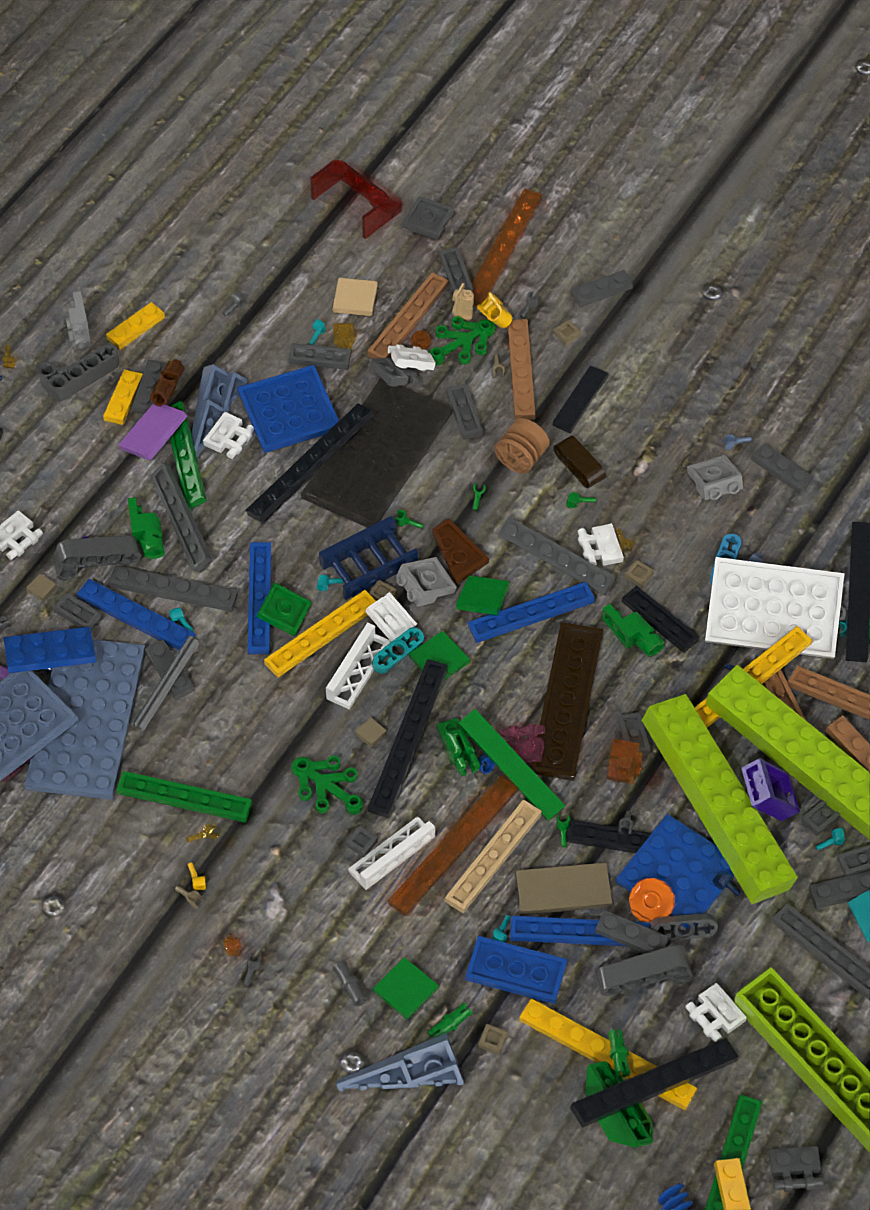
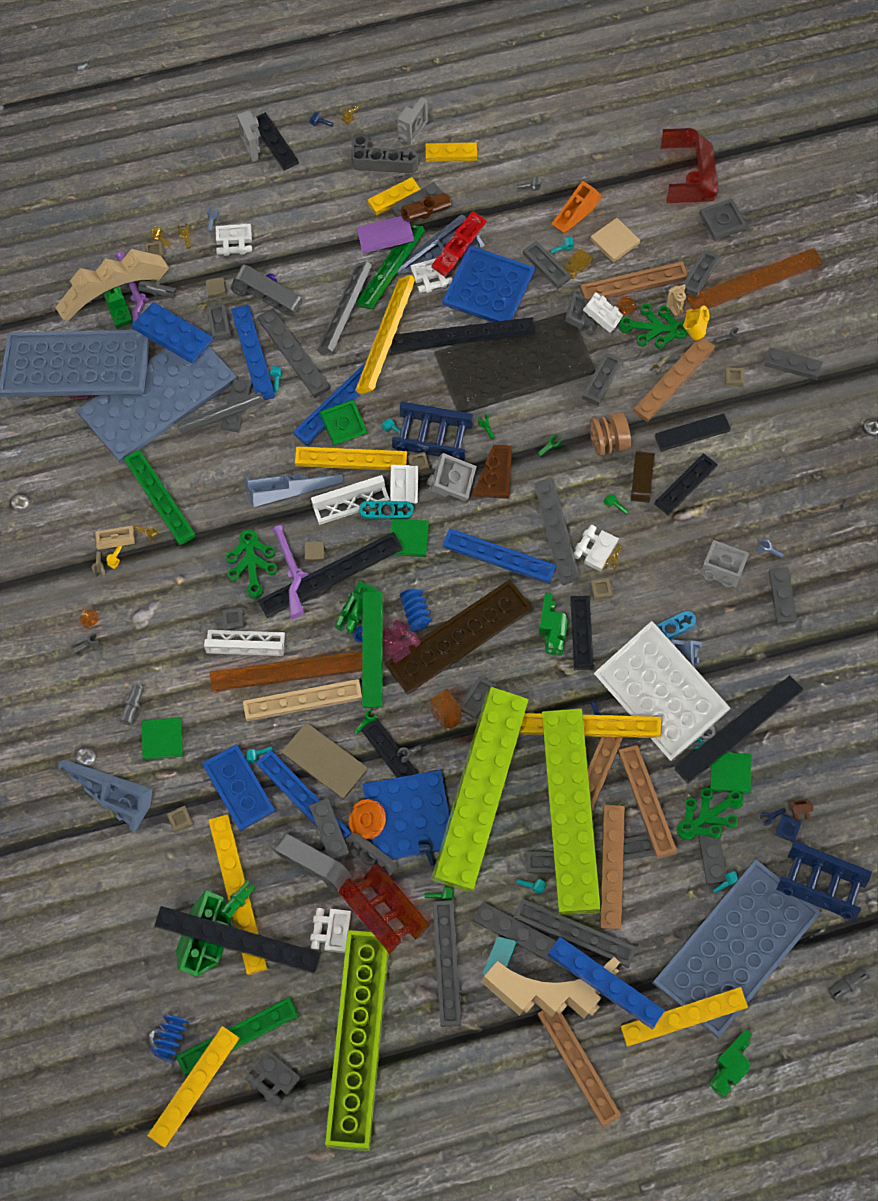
camera: 45 degrees right, 10 degrees up
green plate [128,497,165,559] -> none
green pin [427,1002,473,1038] -> none
green tile [456,575,510,616] -> none
dark purple window [741,758,800,821] -> none
none -> tan tile [95,525,135,550]
none -> sand blue wedge [244,473,343,507]
none -> medium lavender piece [272,525,309,620]
none -> clear red fence [338,864,430,954]
none -> yellow plate [355,275,415,394]
none -> blue piece [399,589,432,632]
none -> green hand [424,887,454,901]
none -> red slope [431,211,487,277]
none -> orange slope [551,181,603,234]
none -> black tile [654,453,718,516]

